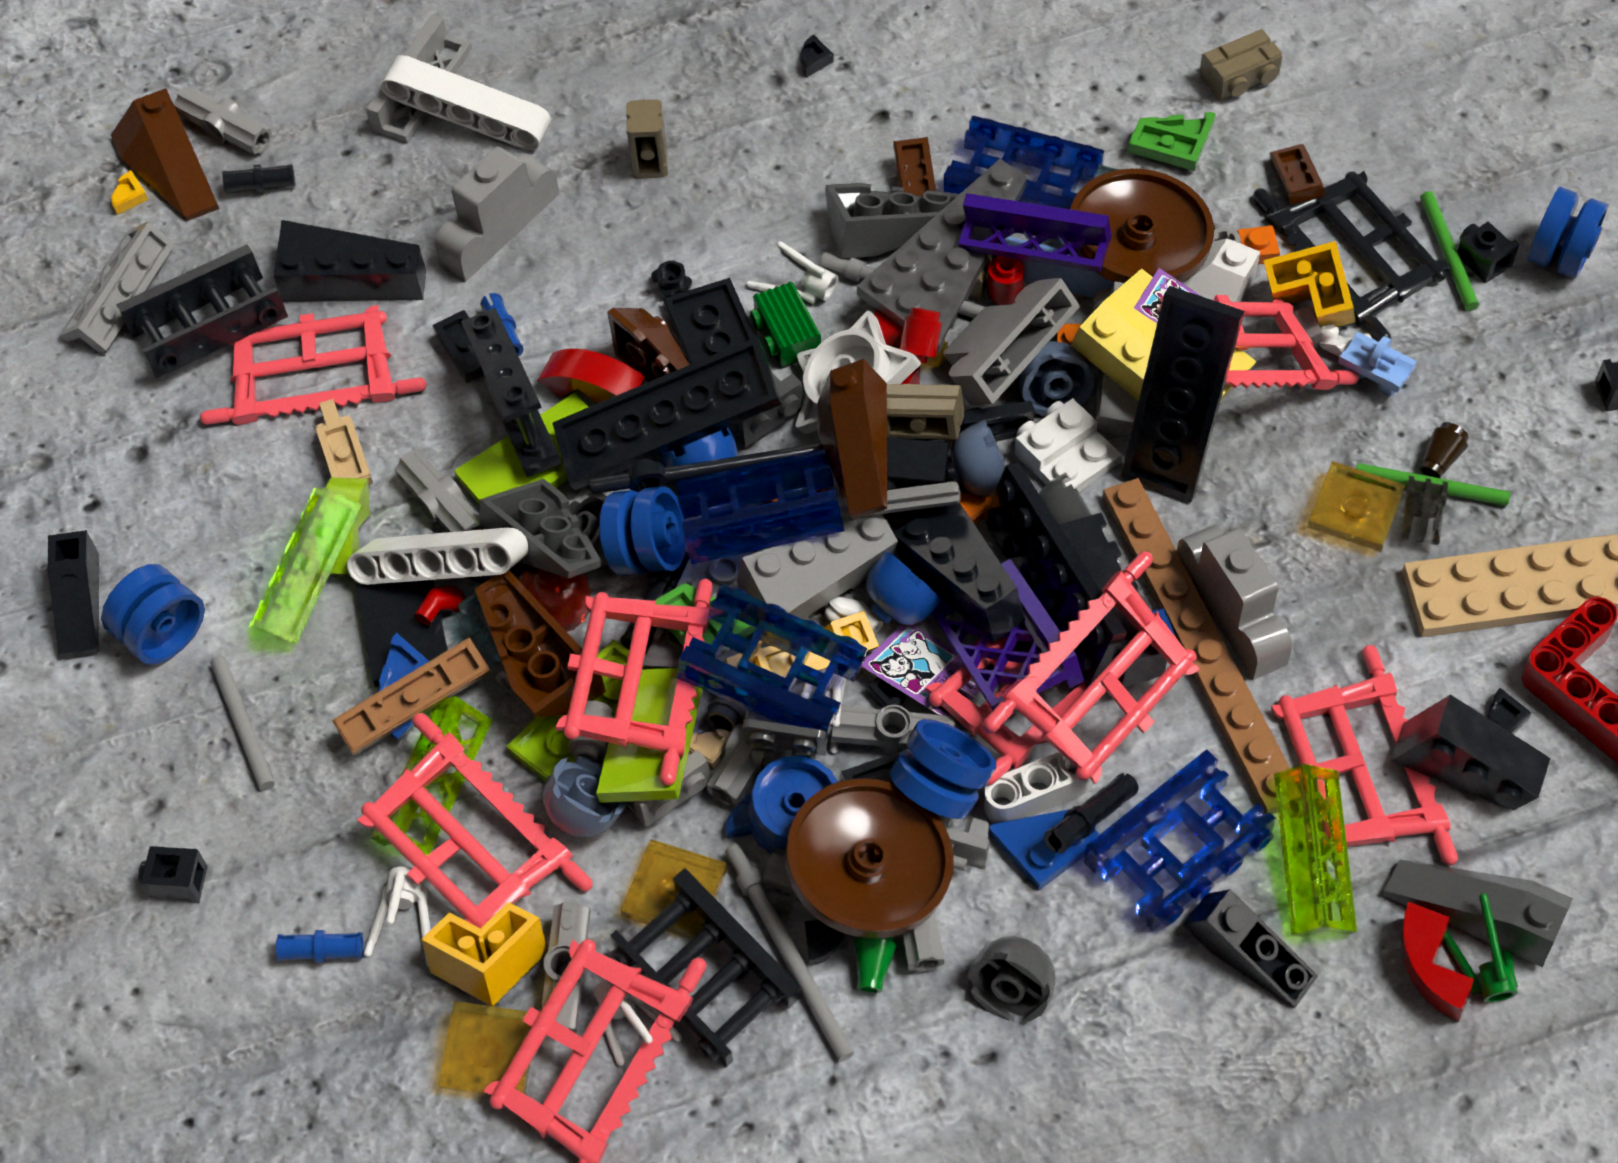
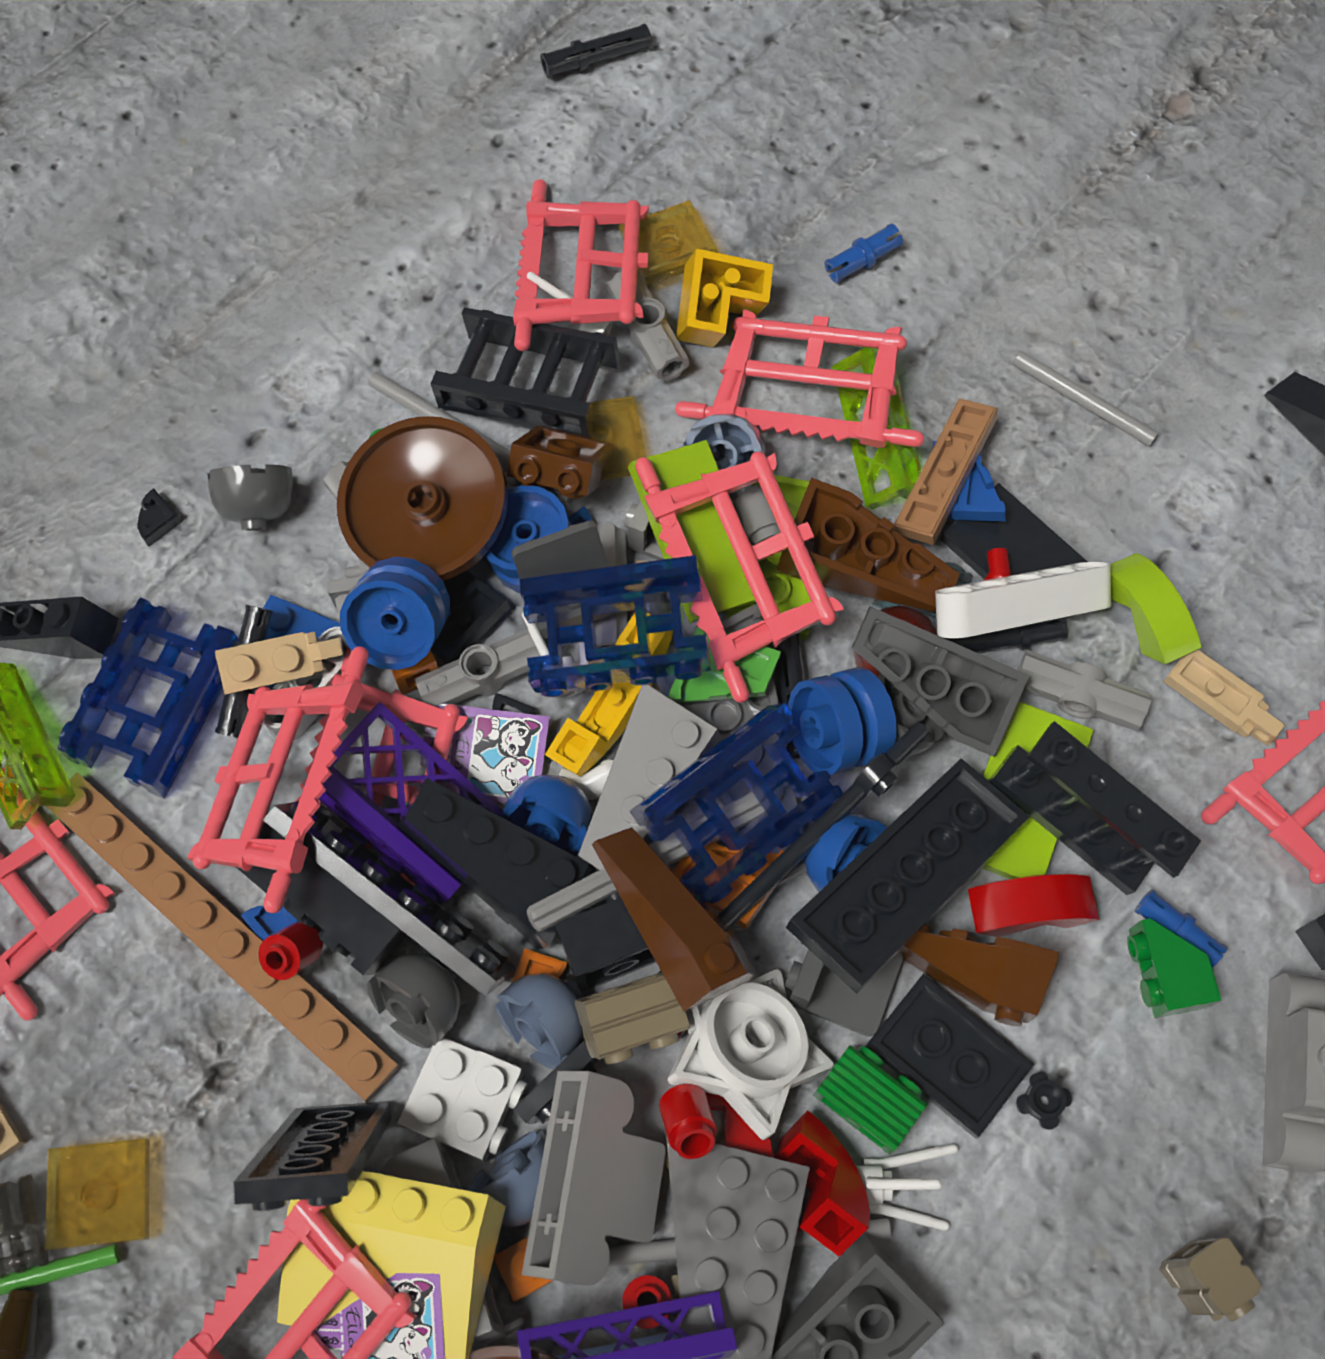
camera: 145 degrees right, 10 degrees up
blue wheel [101,564,205,664] -> none
black brick [138,846,208,903] -> none
clear neon green fence [249,488,362,645] -> none
white plant [364,867,431,967] -> none
black plate [432,310,483,383] -> none
light grey brick [1177,525,1292,680] -> none
none -> black tile [137,488,182,547]
none -> tan hinge [215,632,344,694]
none -> red brick [258,922,323,980]
none -> reddish brown plate [507,425,615,498]
none -> red brick [774,1110,870,1257]
none -> green slope [1127,918,1222,1019]

